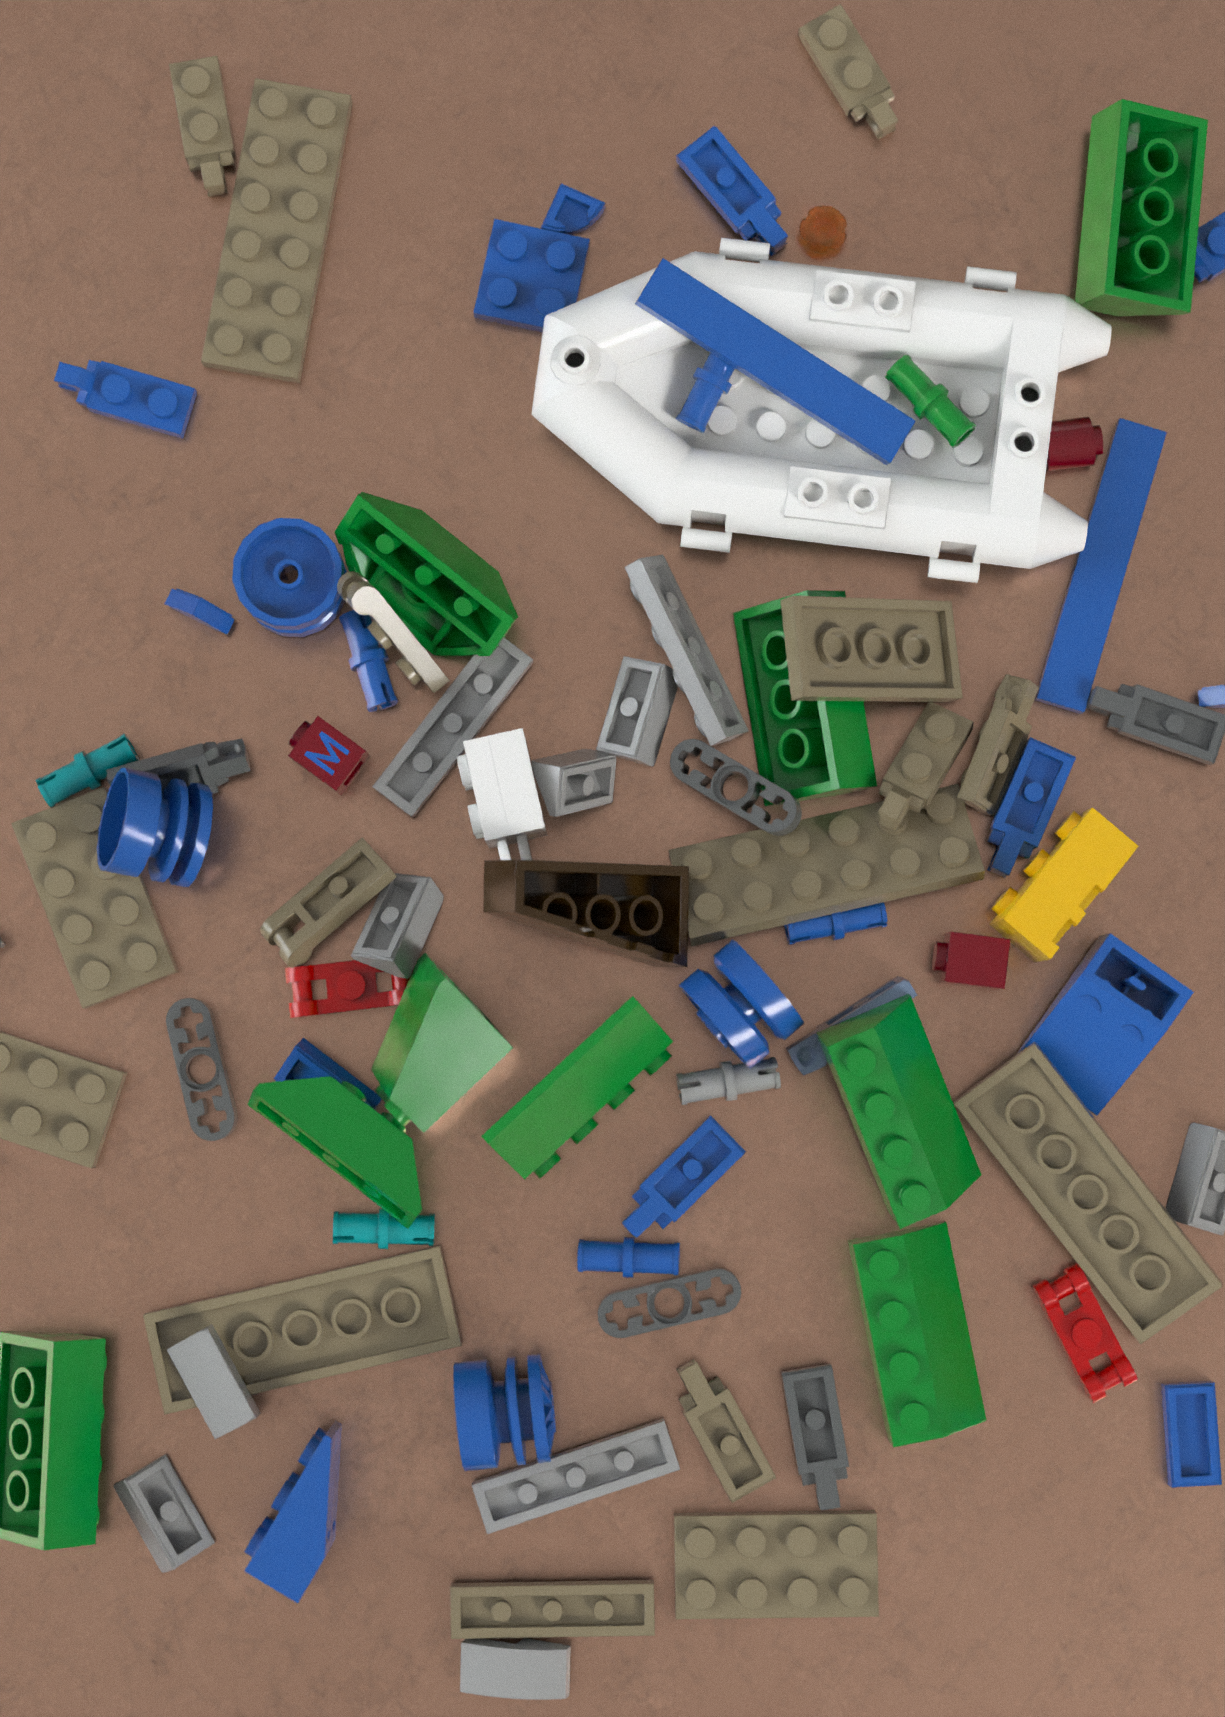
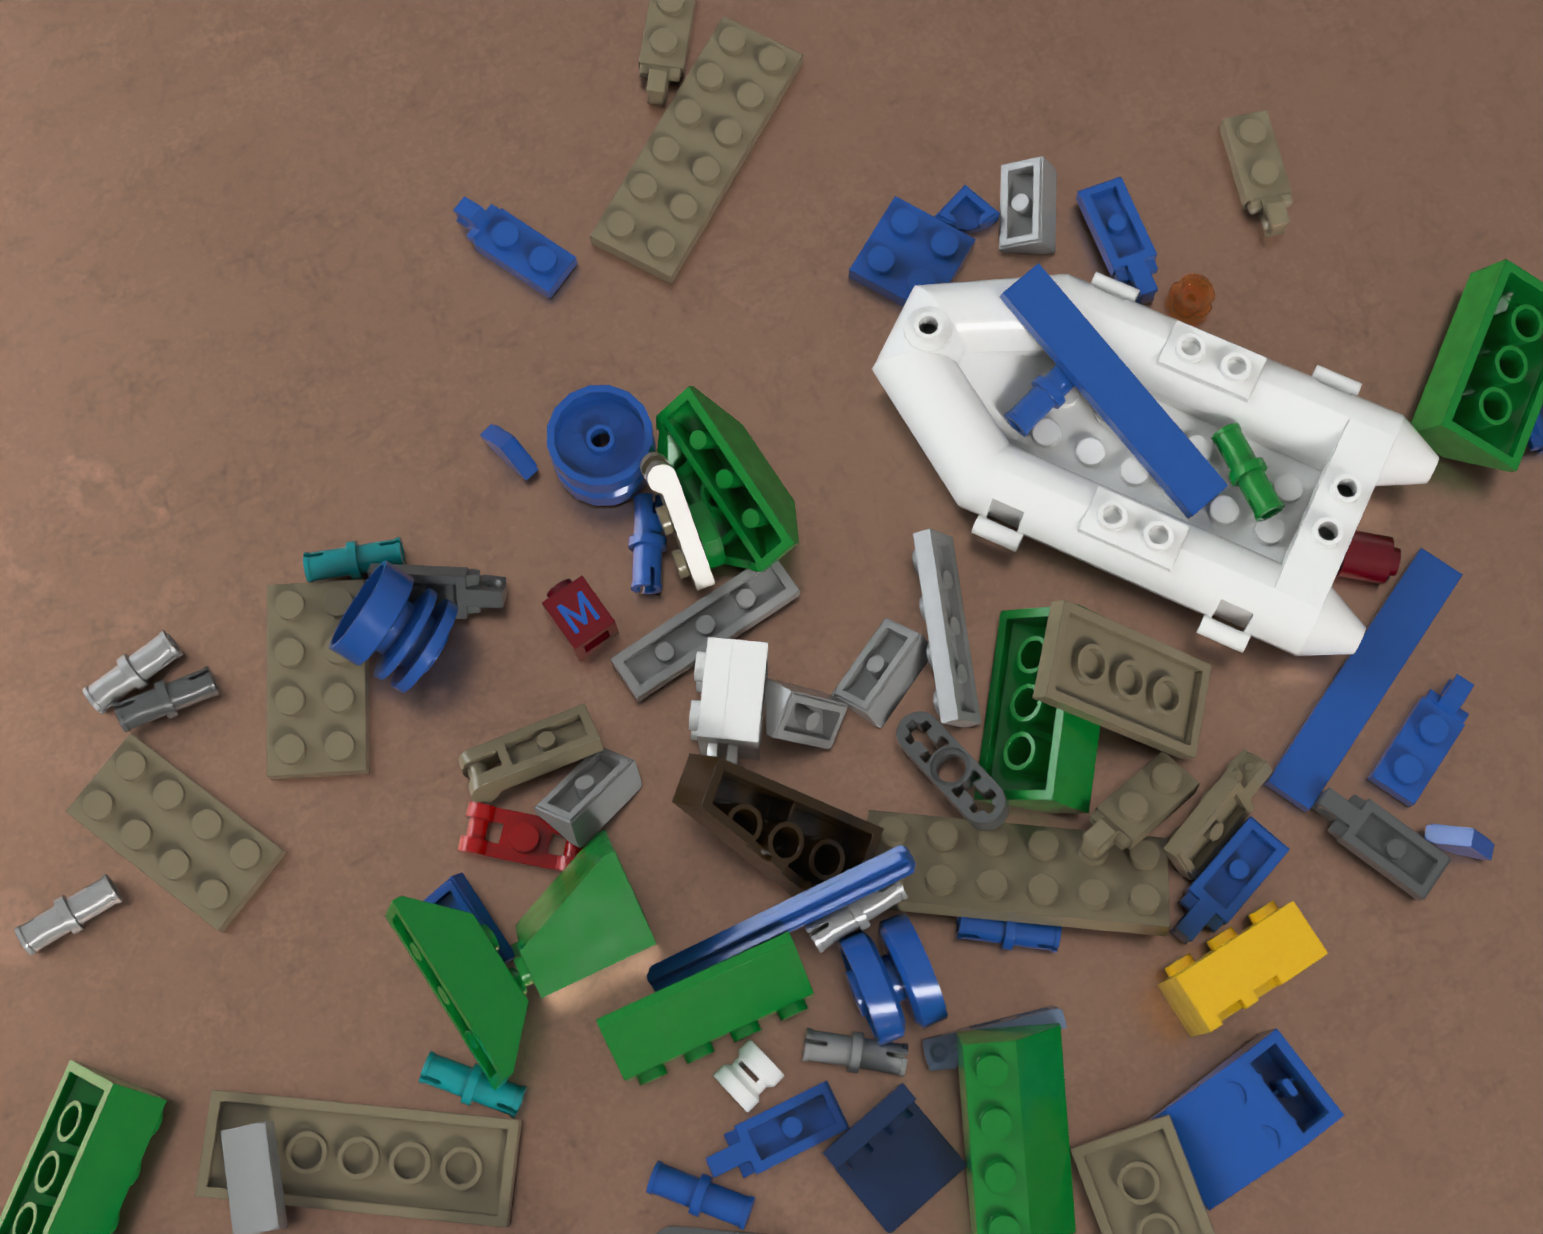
camera: 20 degrees right, 10 degrees down
dark grey beam [166,998,238,1141] -> none
dark red brick [932,931,1011,990] -> none
none -> blue axle [647,845,916,992]
none -> green tile [688,500,726,569]
none -> white wheel [713,1039,785,1113]
none -> light grey pin [804,881,908,953]
none -> dark blue bracket [821,1083,966,1233]
none -> light grey slope [999,156,1057,254]
none -> blue hinge [1367,674,1474,807]

